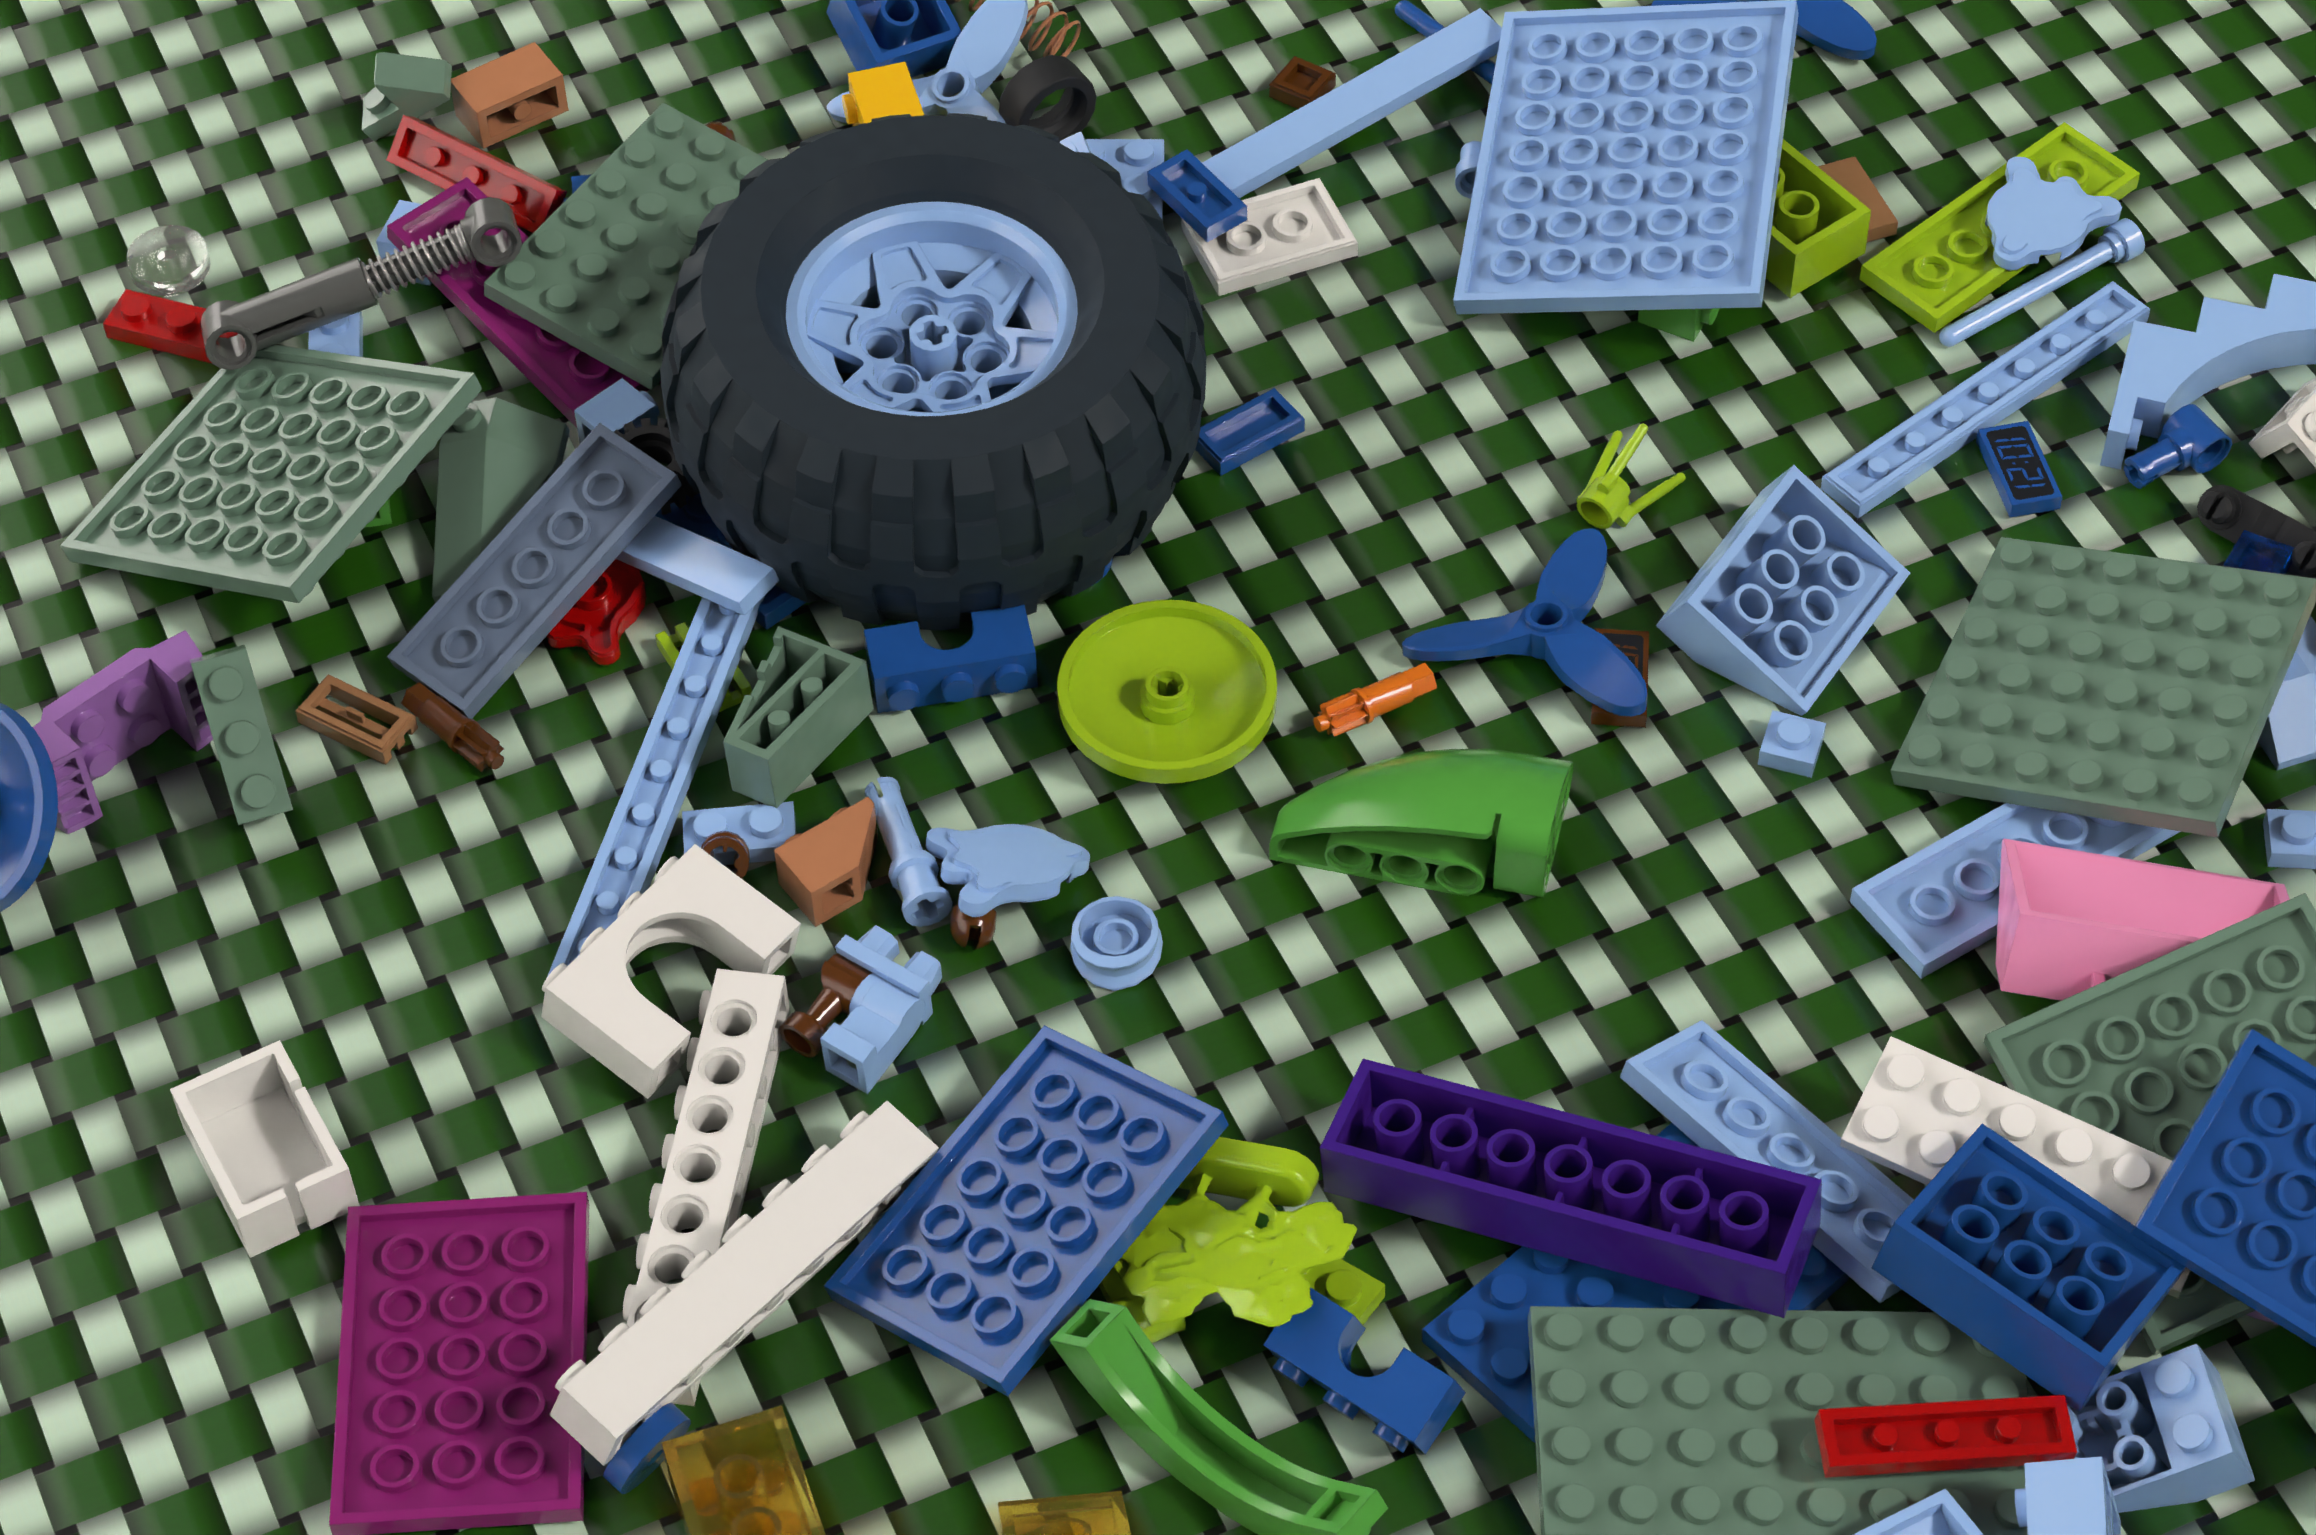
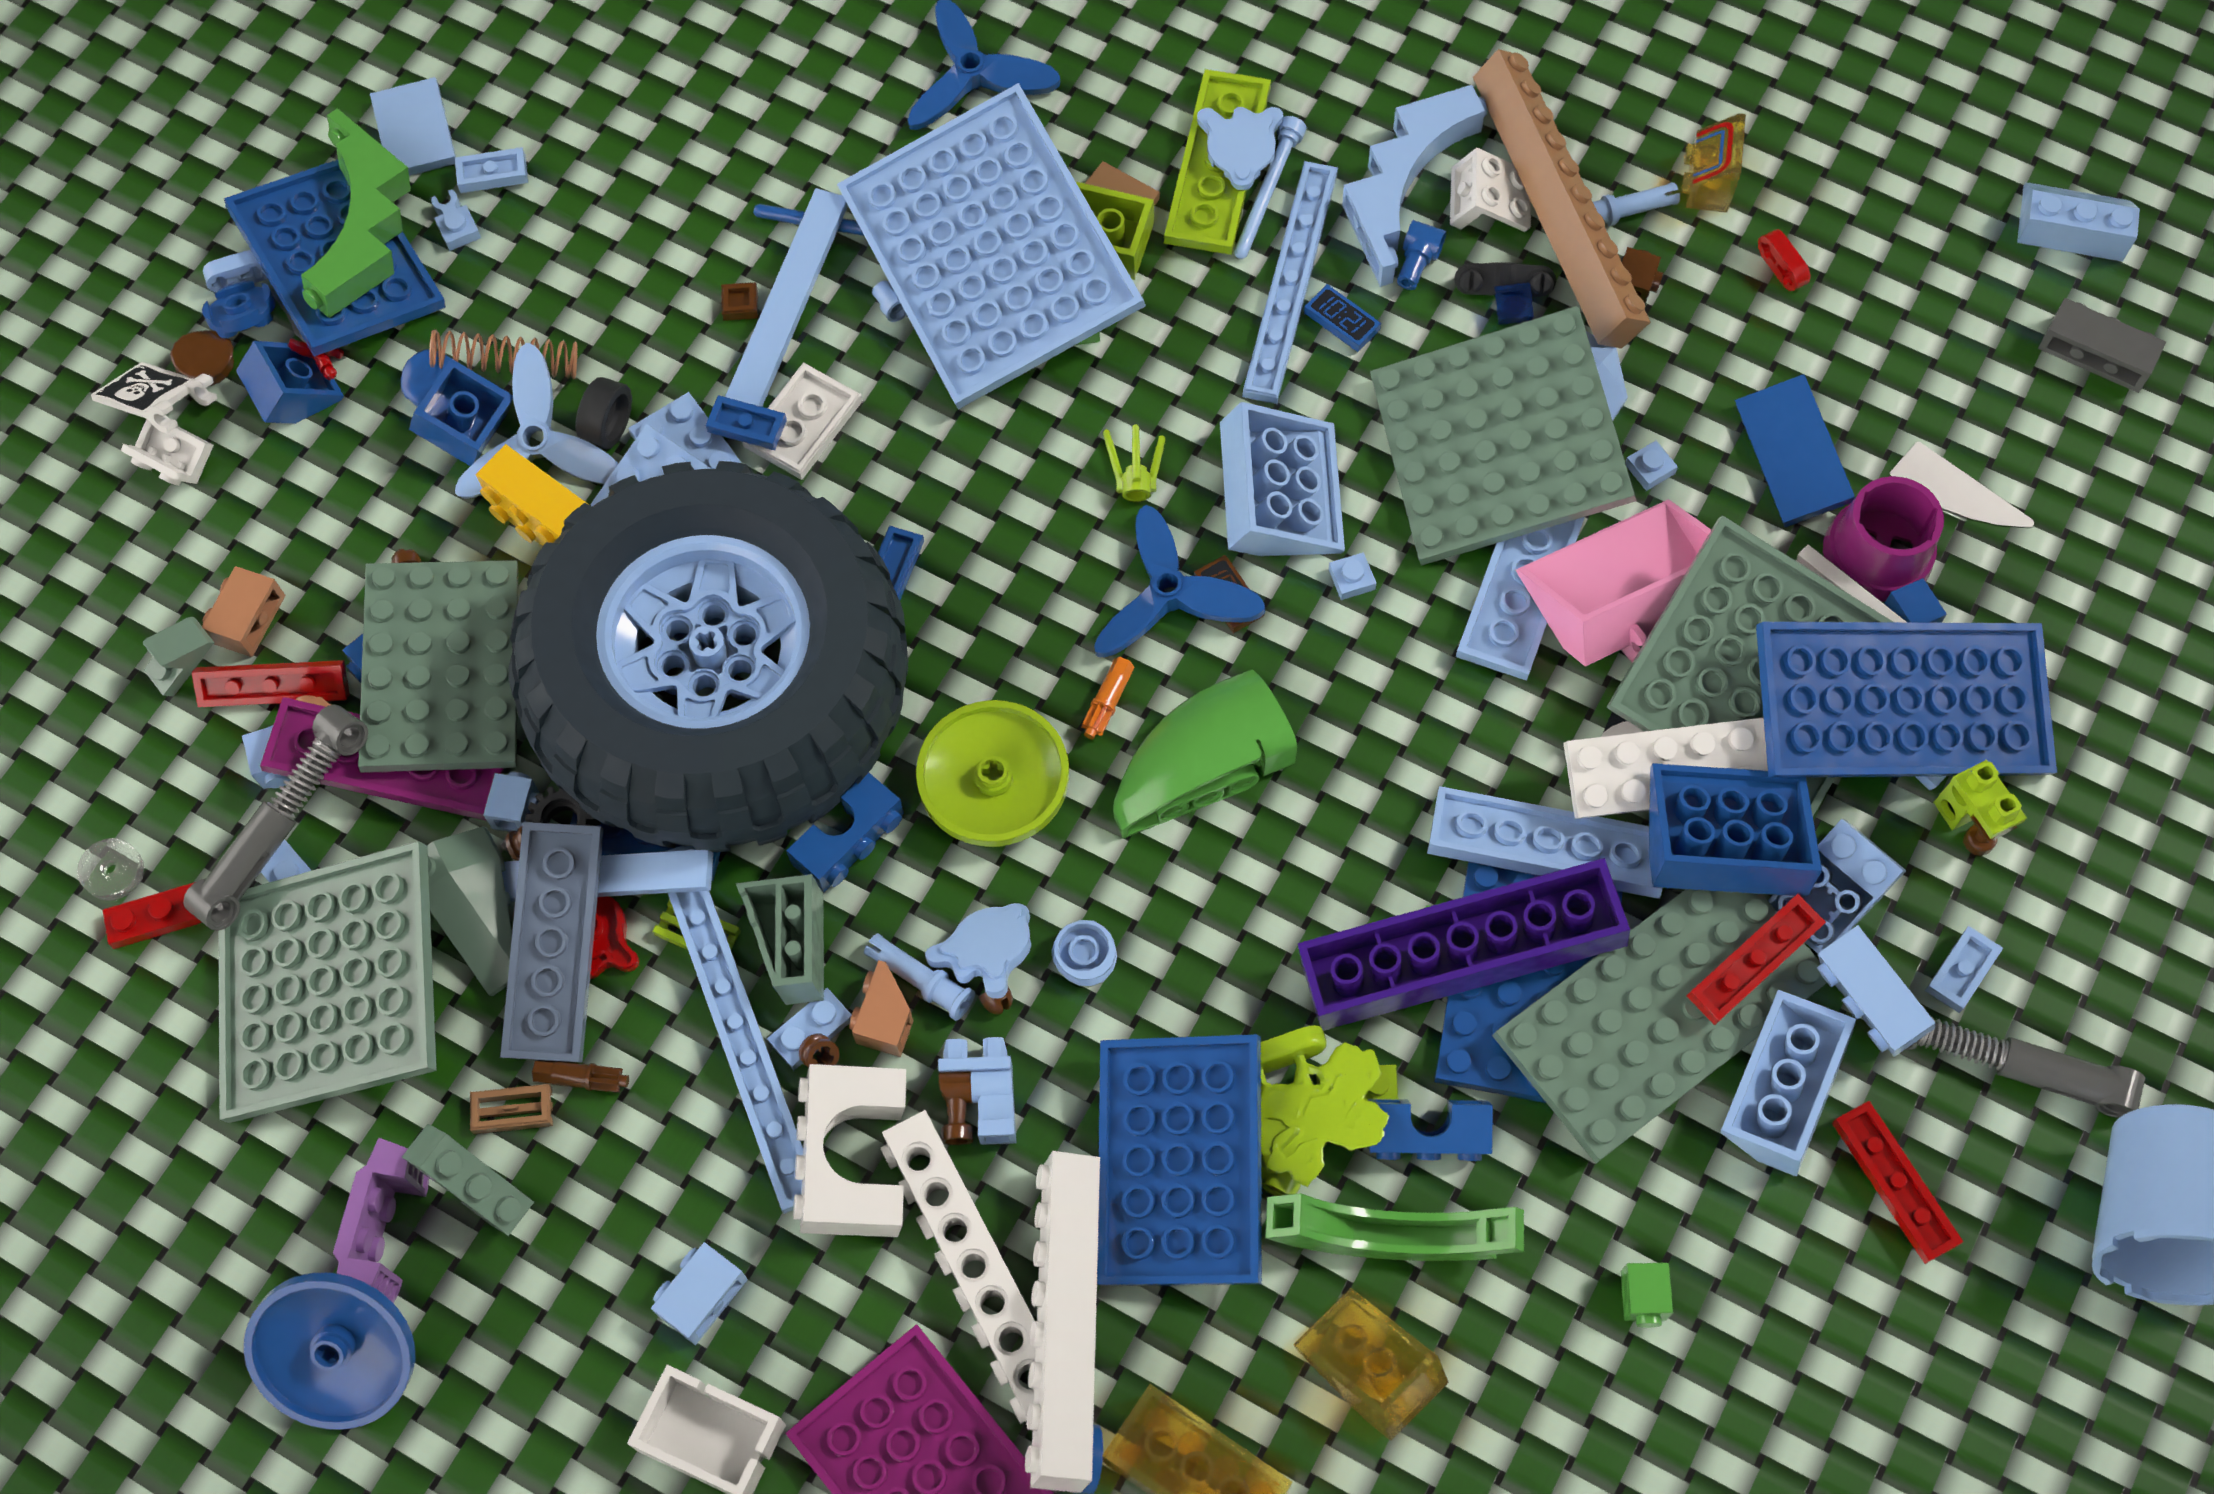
camera: 35 degrees left, 15 degrees up
none -> light blue brick [651,1242,748,1346]

